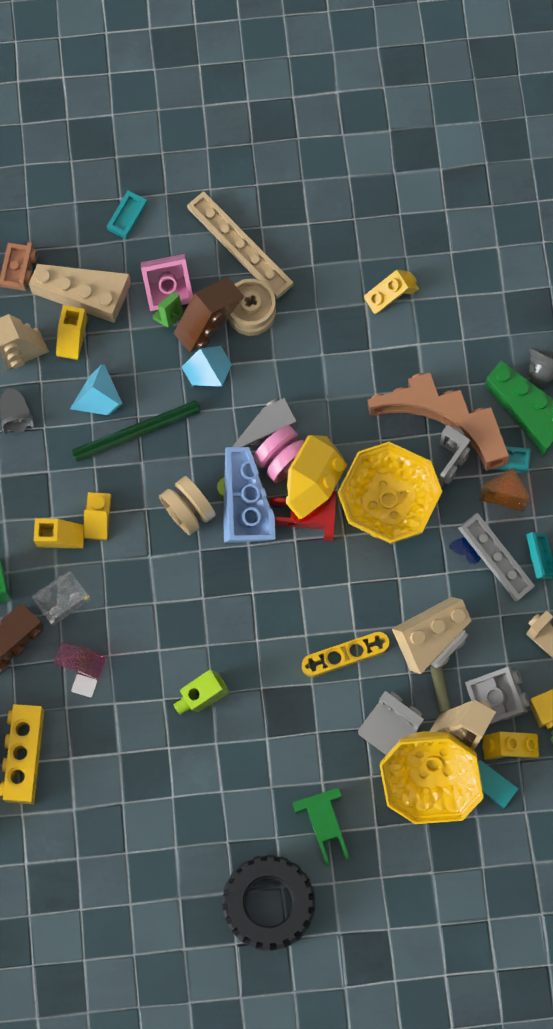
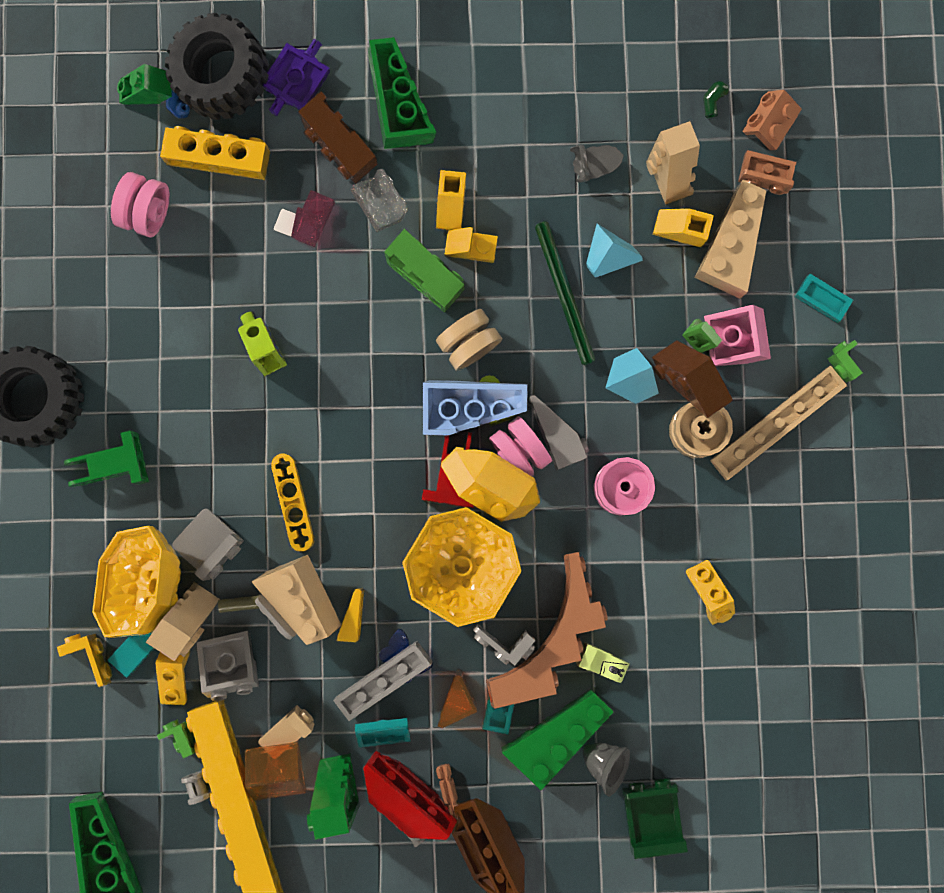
camera: 90 degrees right, 10 degrees up
none -> yellow bracket [57,633,112,688]
none -> bright pink wheel [111,172,170,238]
none -> yellow slope [337,588,364,642]
none -> bright green wedge [384,228,464,313]
none -> yellowish green leg [576,642,630,683]
none -> bright pink wheel [593,457,655,516]
none -> bright green bracket [828,340,863,383]

